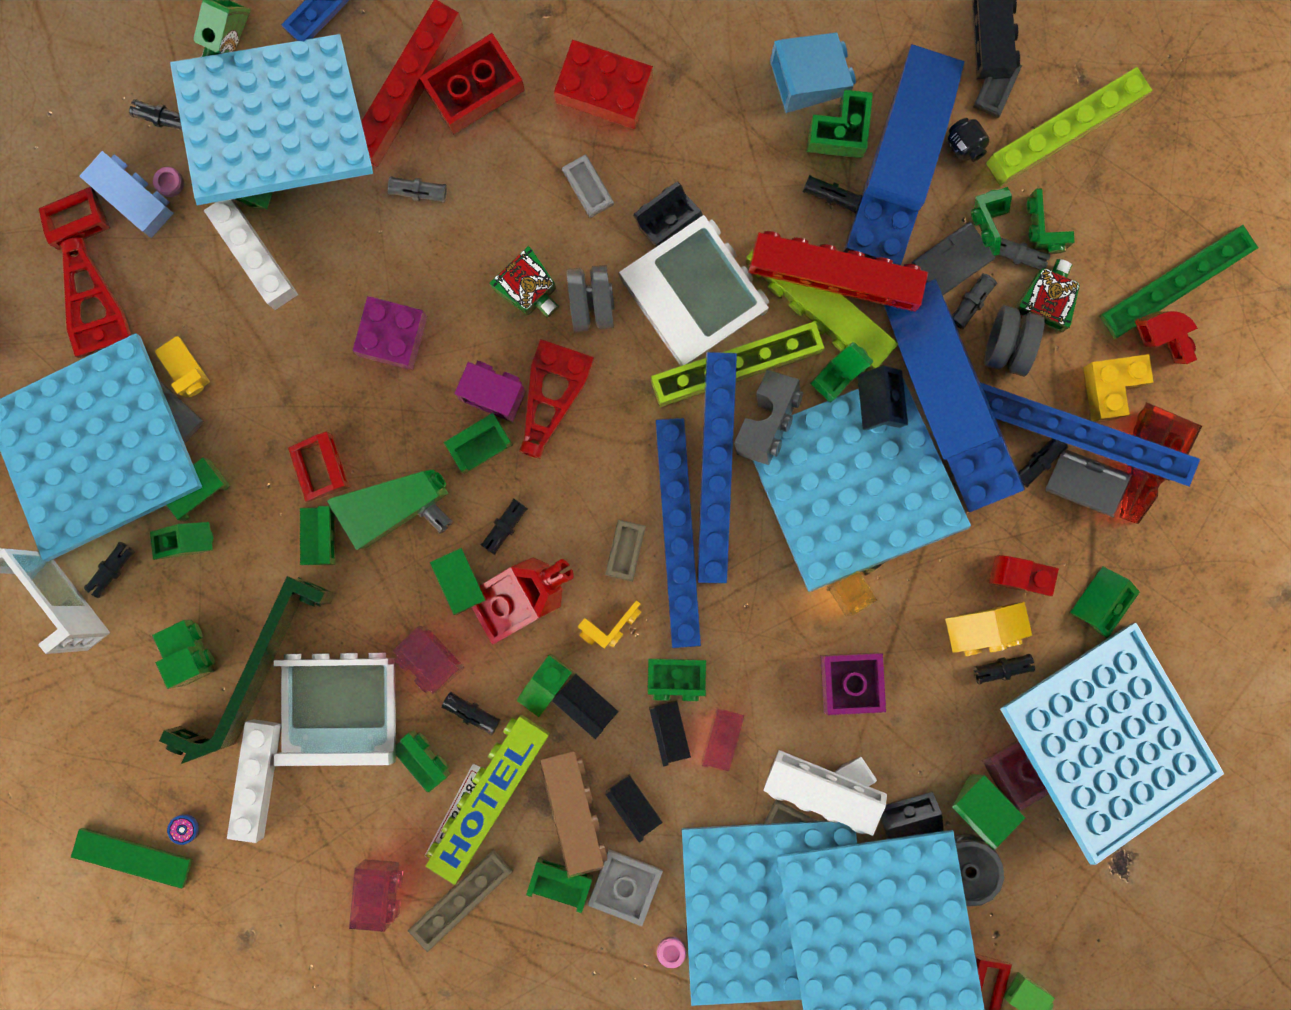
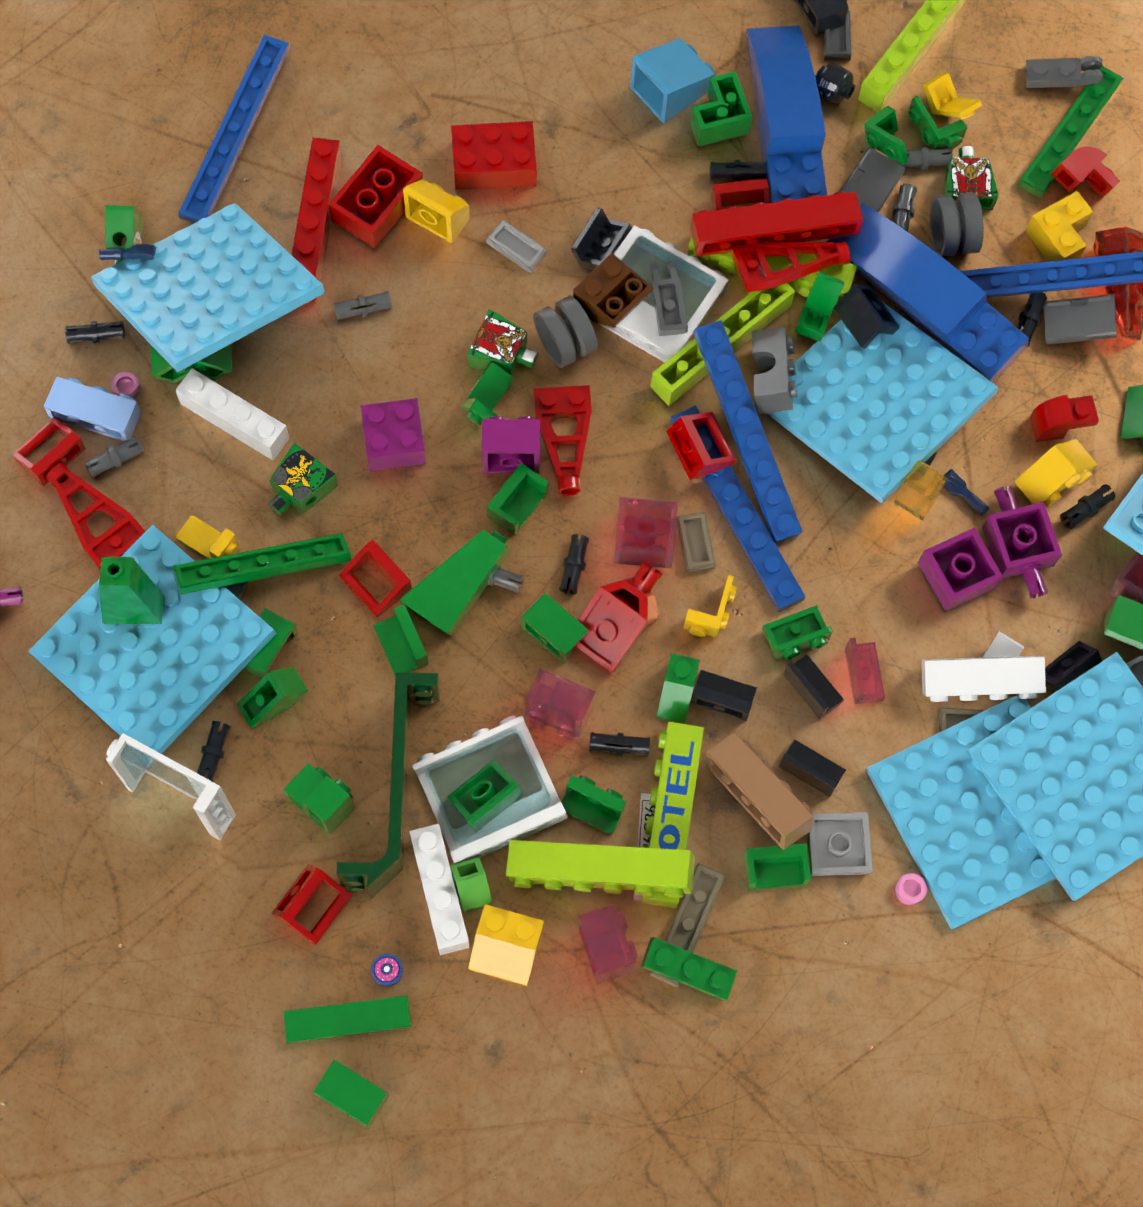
camera: 25 degrees left, 15 degrees down
none -> dark grey pin [84,436,144,478]
none -> dark blue piece [99,244,156,260]
none -> green slope [99,557,165,624]
none -> green tile [172,533,351,595]
none -> torso [268,443,338,516]
none -> red tile [271,864,352,945]
none -> green panel [313,1059,389,1129]
none -> yellow slope [403,179,470,243]
none -> green slope [447,759,523,833]
none -> bright green brick [450,857,493,912]
none -> green bracket [459,362,513,426]
none -> yellow slope [468,904,544,986]
none -> lime brick [506,840,695,898]
none -> reddish brown slope [573,253,654,328]
none -> clear pink brick [614,497,678,568]
none -> green plate [641,937,737,1000]
none -> dark grey hinge [650,261,688,336]
none -> red tile [666,412,737,480]
none -> red tile [711,178,770,211]
none -> red plate [731,242,850,293]
none -> yellow bracket [922,72,982,119]
none -> dark blue piece [939,469,990,516]
none -> magenta brick [982,486,1062,599]
none -> dark grey hinge [1025,56,1103,88]

